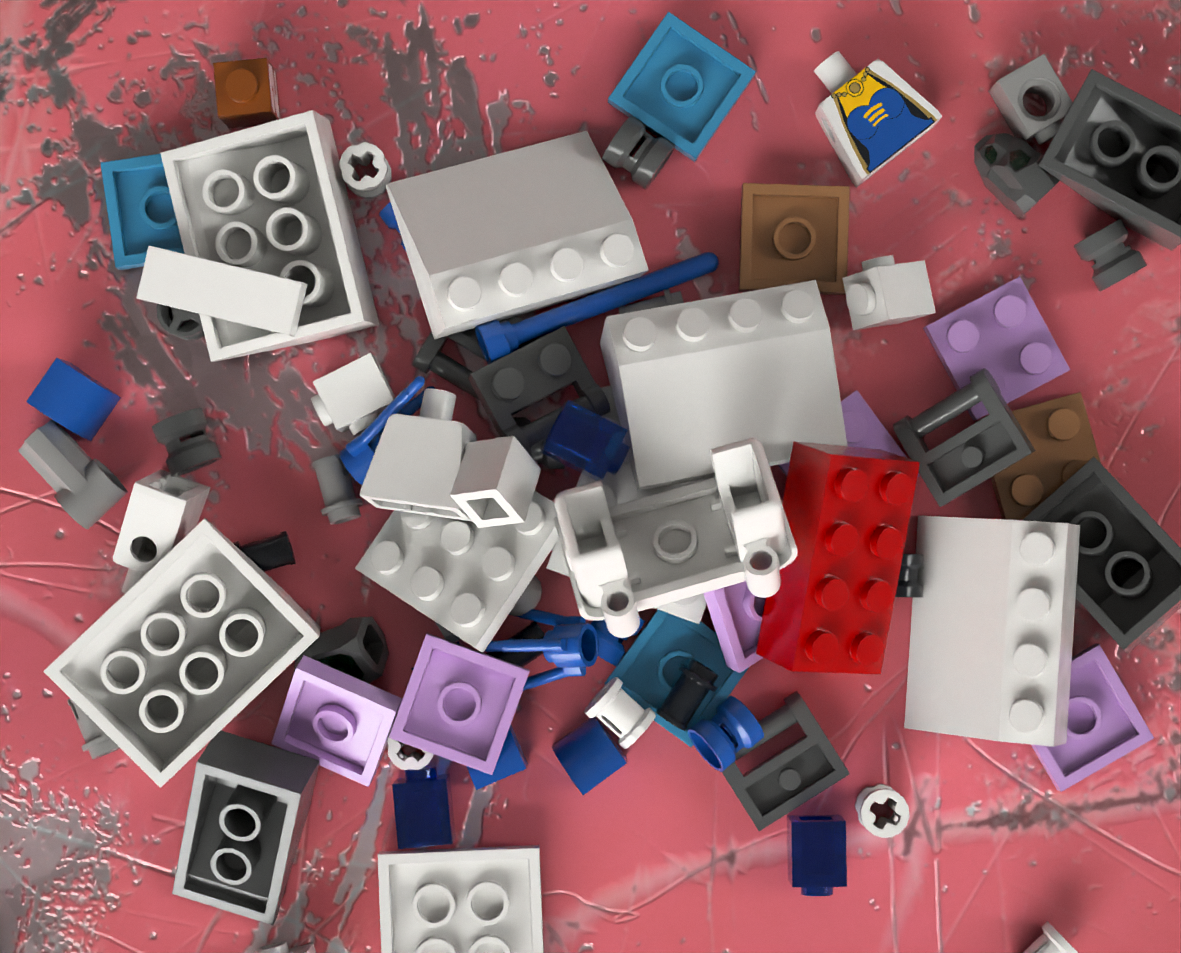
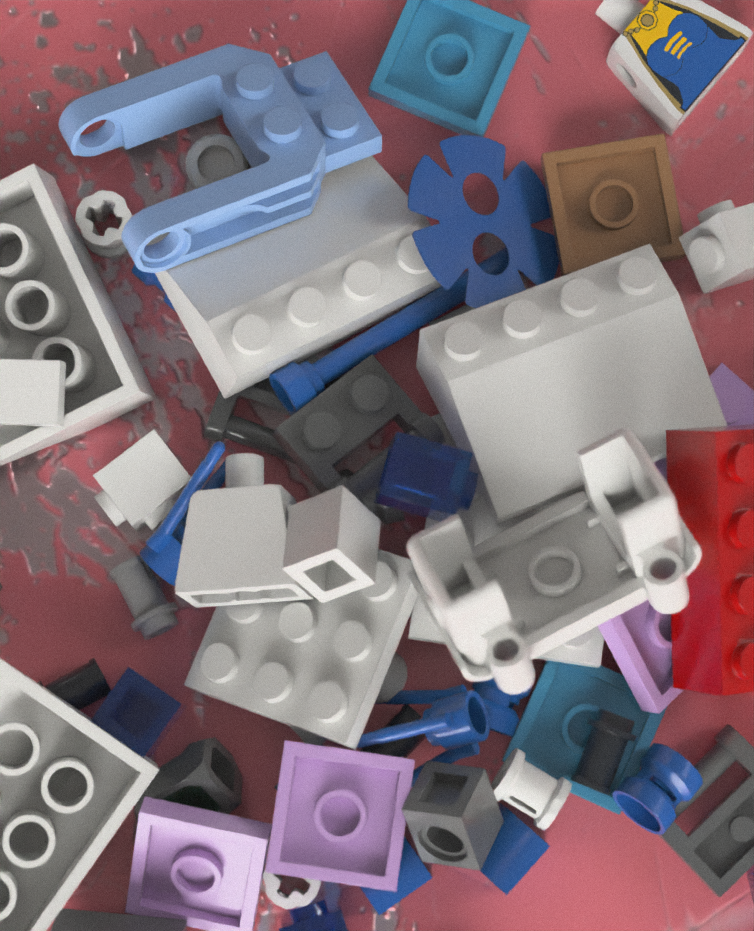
camera: 20 degrees left, 5 degrees down
dark grey wheel [602,115,675,190] -> none
none -> light blue plate [58,44,382,273]
none -> clear blue brick [90,667,187,758]
none -> white tile [186,134,248,189]
none -> dark grey brick [402,761,504,870]
none -> blue piece [408,135,559,309]

